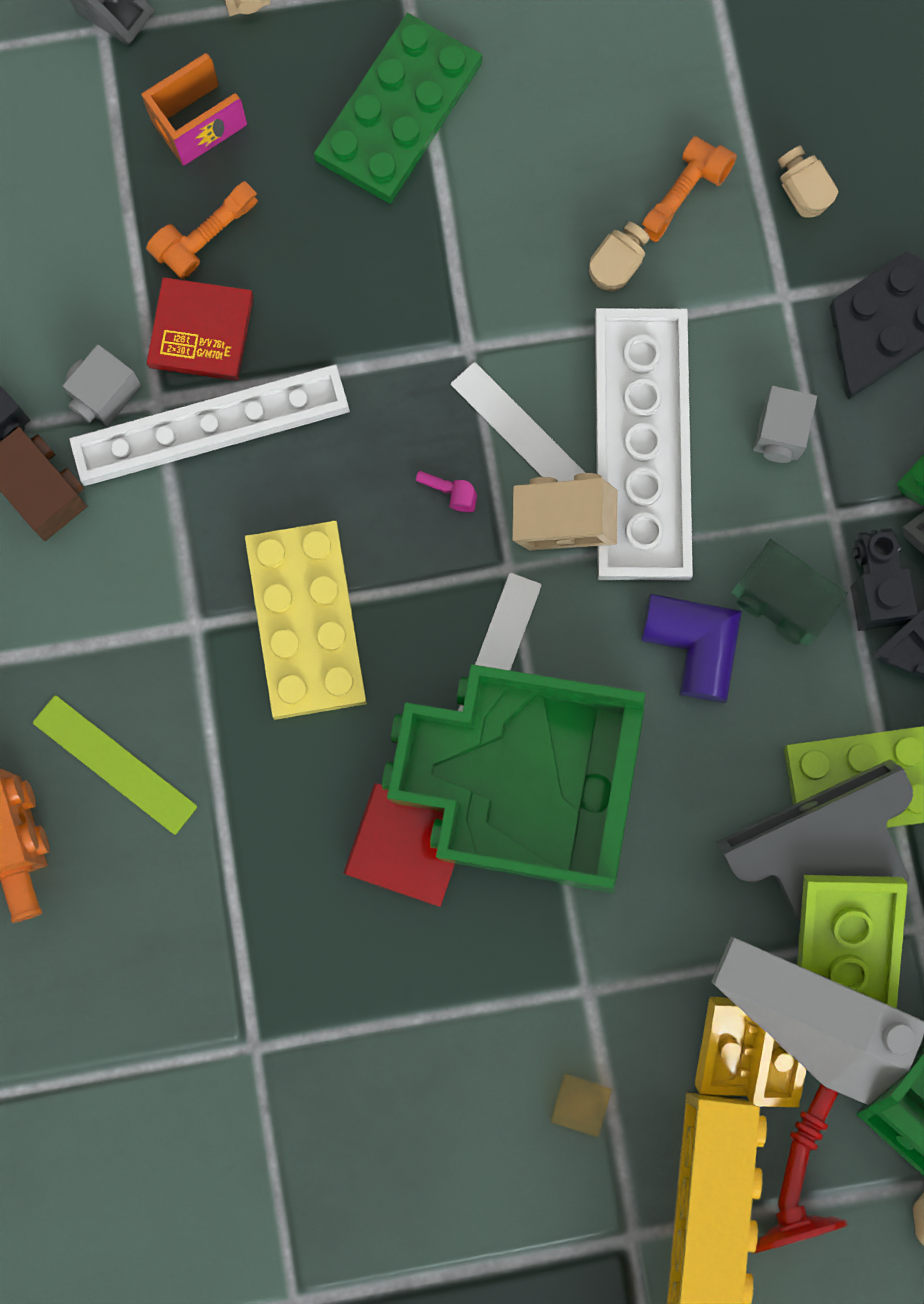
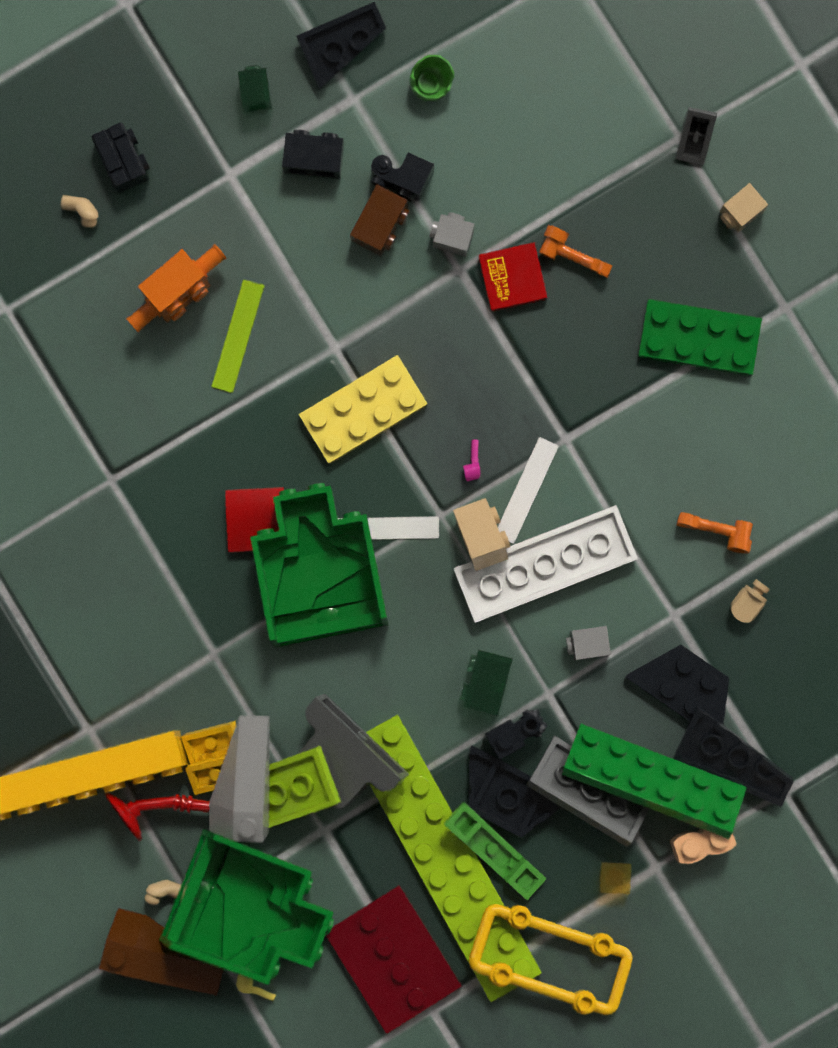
camera: 70 degrees right, 5 degrees up
white plate [69,364,350,486] -> none
orange piece [141,53,247,166] -> none
clear yellow plate [550,1073,612,1137] -> none
tan arm [589,222,650,292] -> none
dark purple brick [641,594,742,703] -> none

